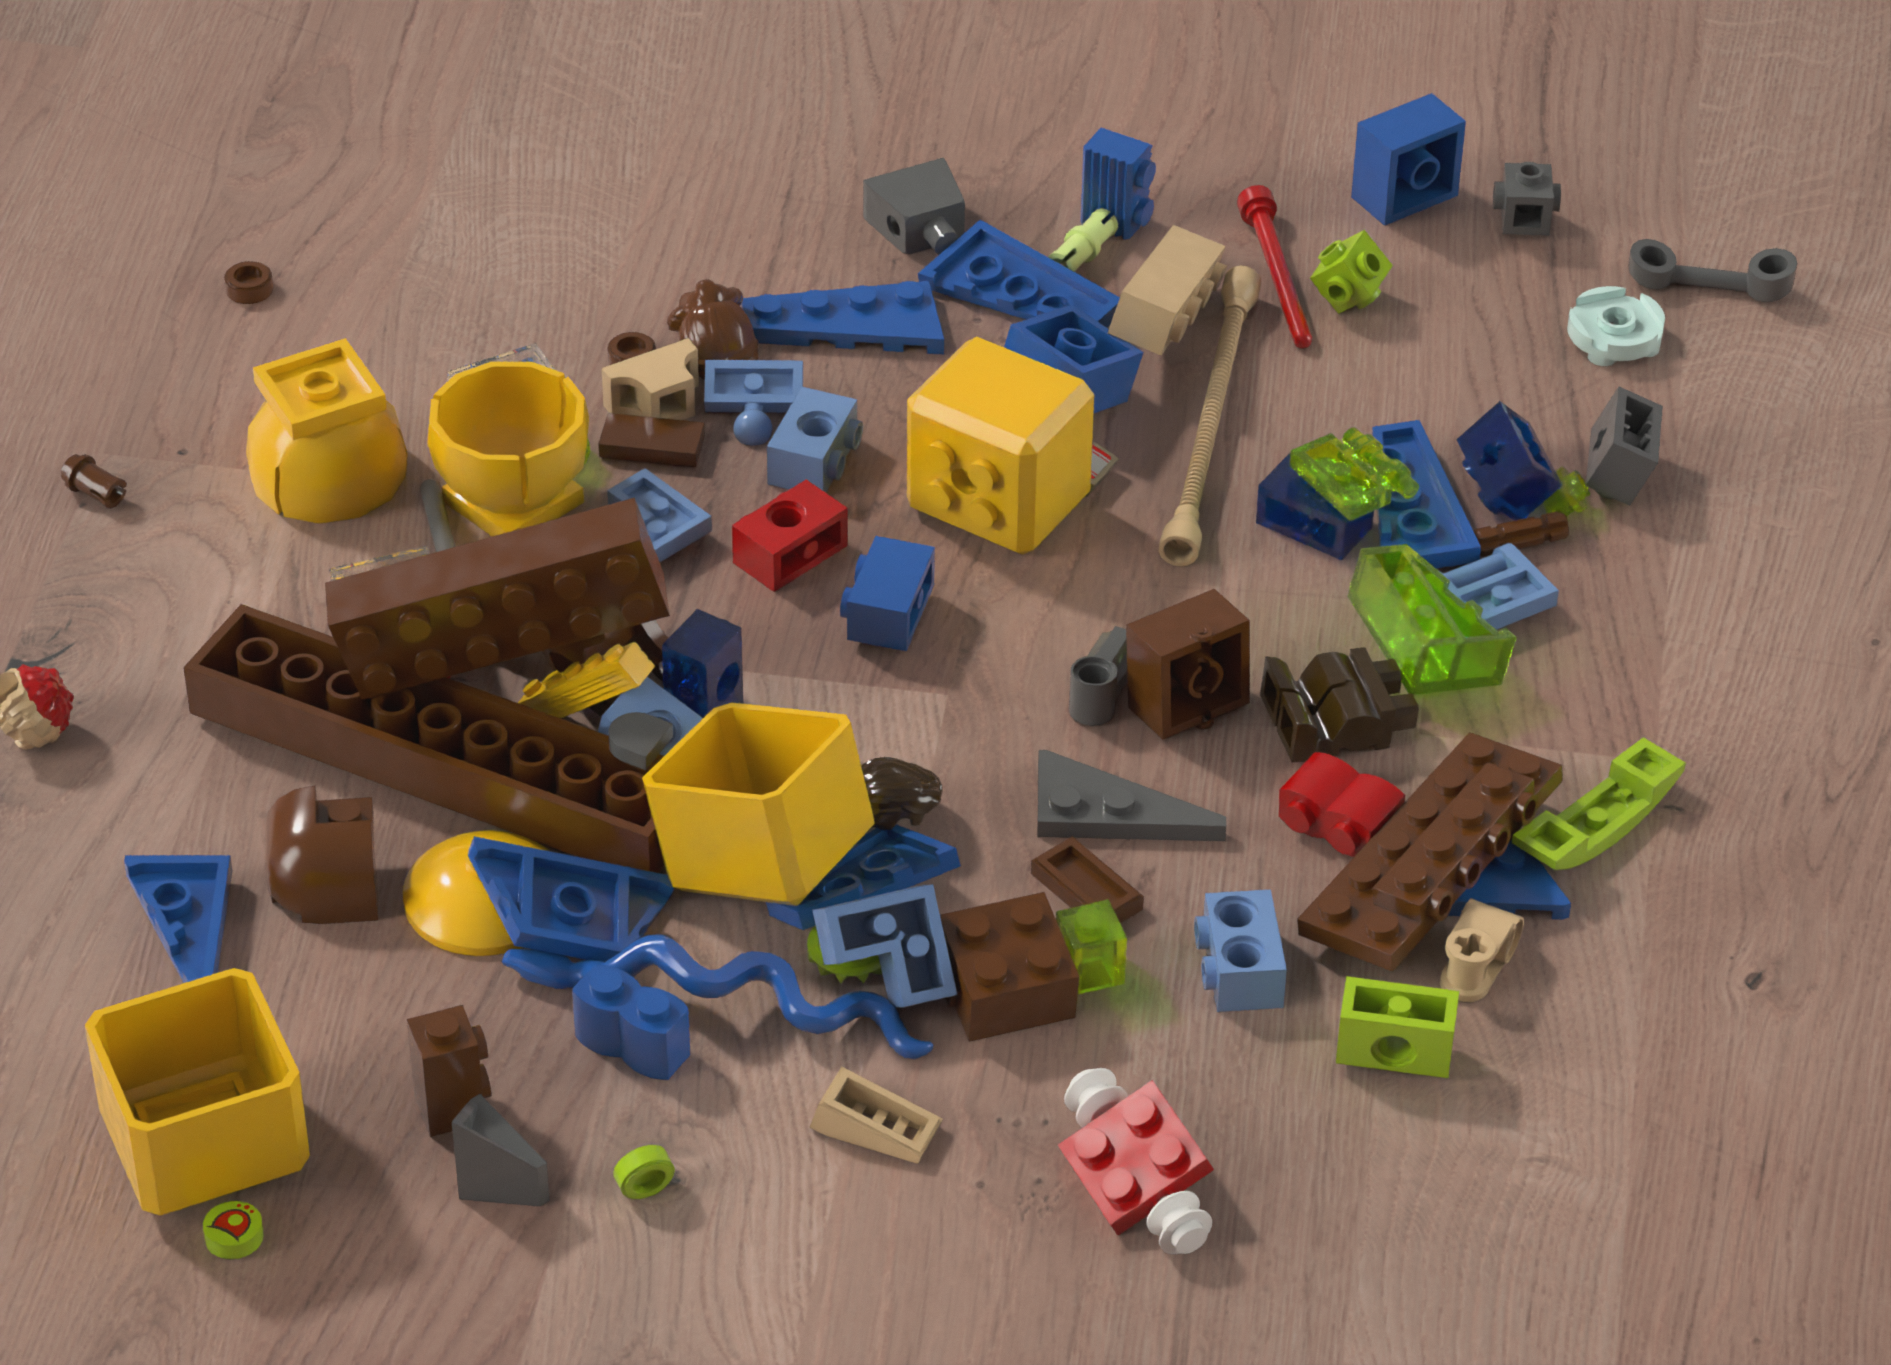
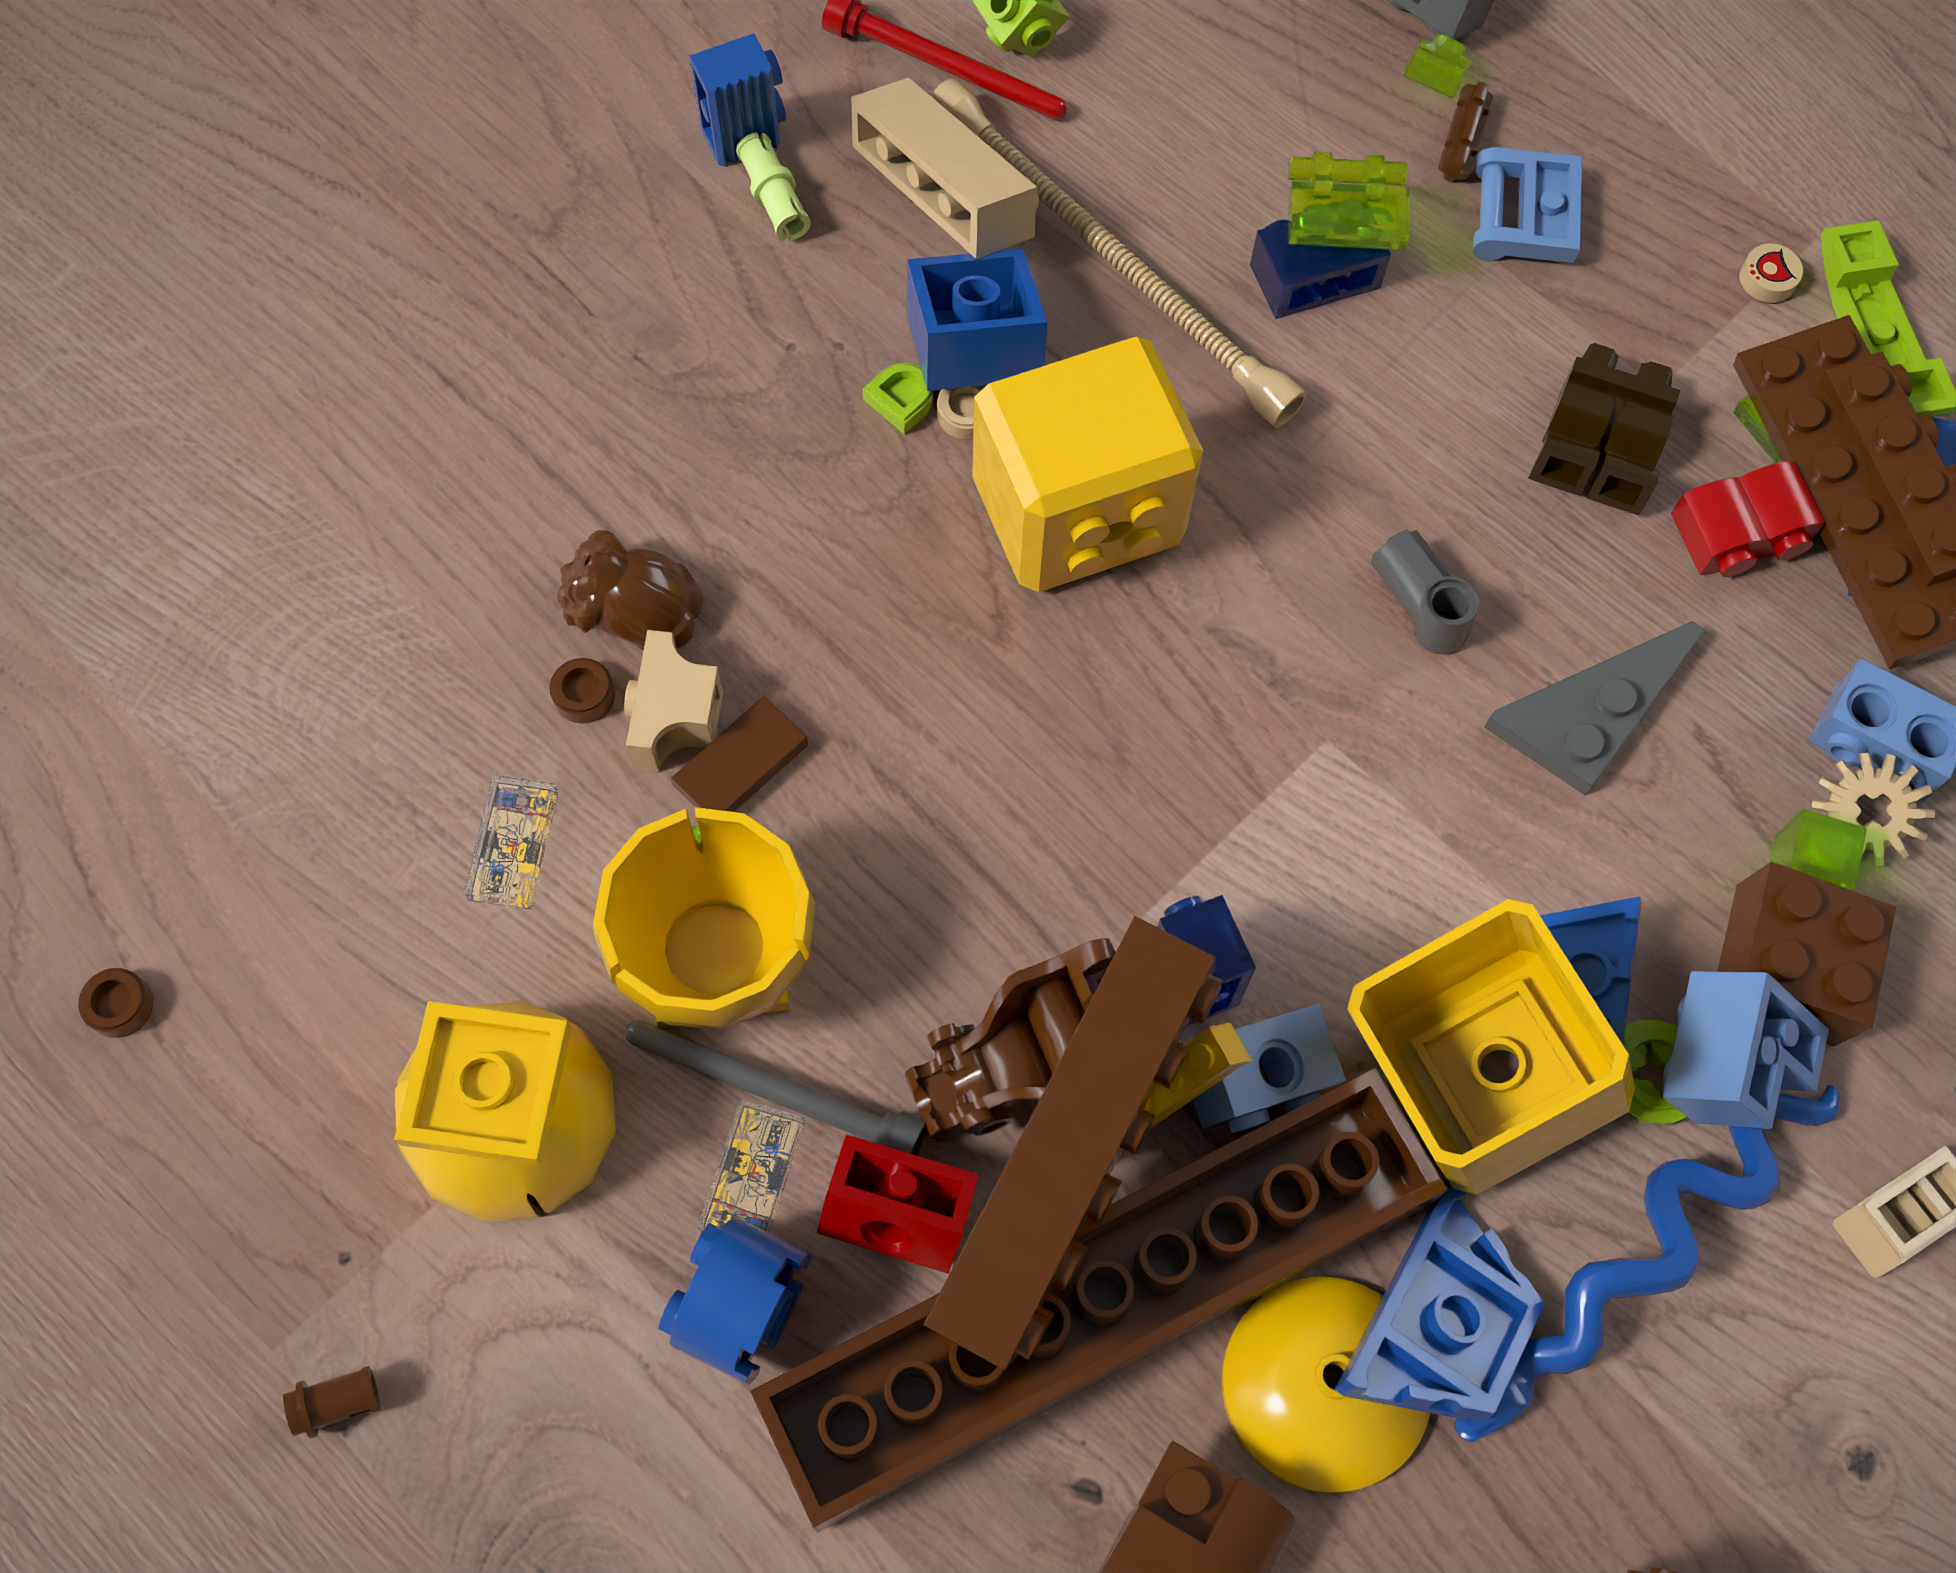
camera: 55 degrees left, 25 degrees up
blue brick [572,965,690,1080] -> none
medium blue plate [607,468,712,562] -> none
dark grey tile [608,712,673,770] -> none
lime tile [613,1145,675,1199] -> none
medium blue plate [704,360,803,446] -> none
red brick [732,479,848,592] -> none
blue wing [741,281,944,355] -> none
medium blue brick [767,387,863,493] -> none
blue brick [840,536,935,651] -> none
dark brown hair [861,757,943,830] -> none
dark grey torso [863,158,965,255] -> none
blue wing [918,220,1120,327] -> none
reddish brown tile [1031,836,1144,934] -> none
reddish brown brick [1126,589,1250,740] -> none
clear neon green wedge [1347,544,1517,695] -> none
blue wing [1371,420,1481,577] -> none
clear blue brick [1456,401,1563,520] -> none
none -> blue brick [658,1216,812,1385]
none -> tan tile [1739,243,1803,303]
none -> tan gear [1811,752,1935,867]

